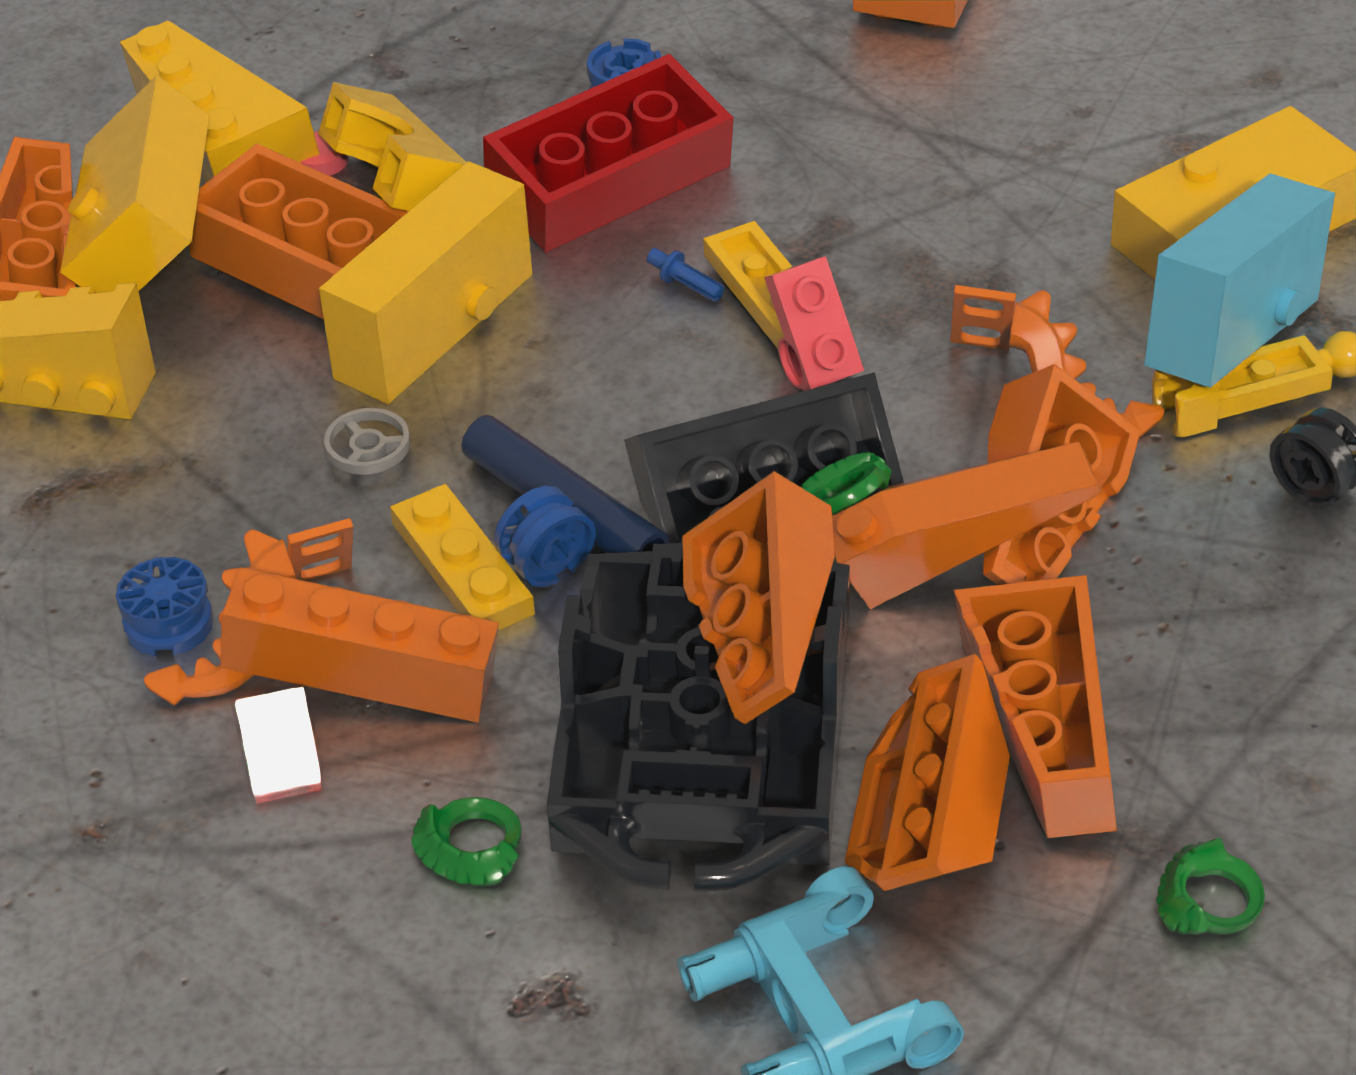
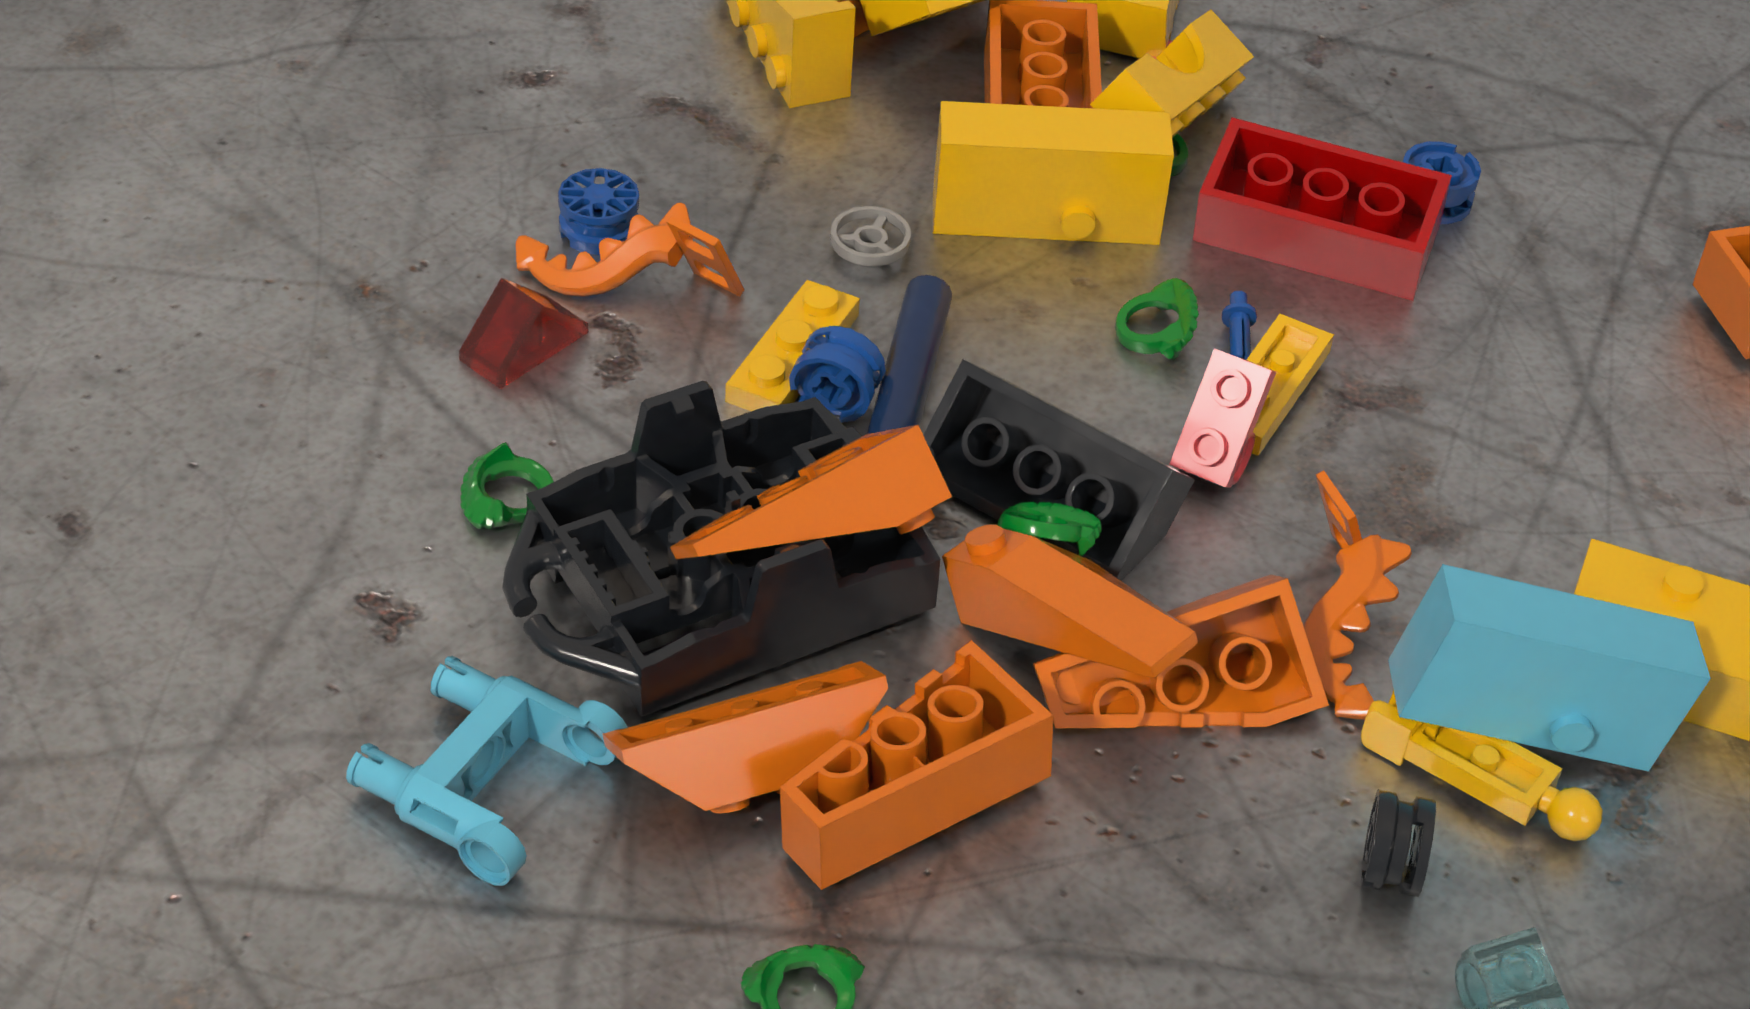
camera: 50 degrees right, 0 degrees up
orange brick [220,567,499,723] -> none
none -> green piece [1115,278,1199,360]

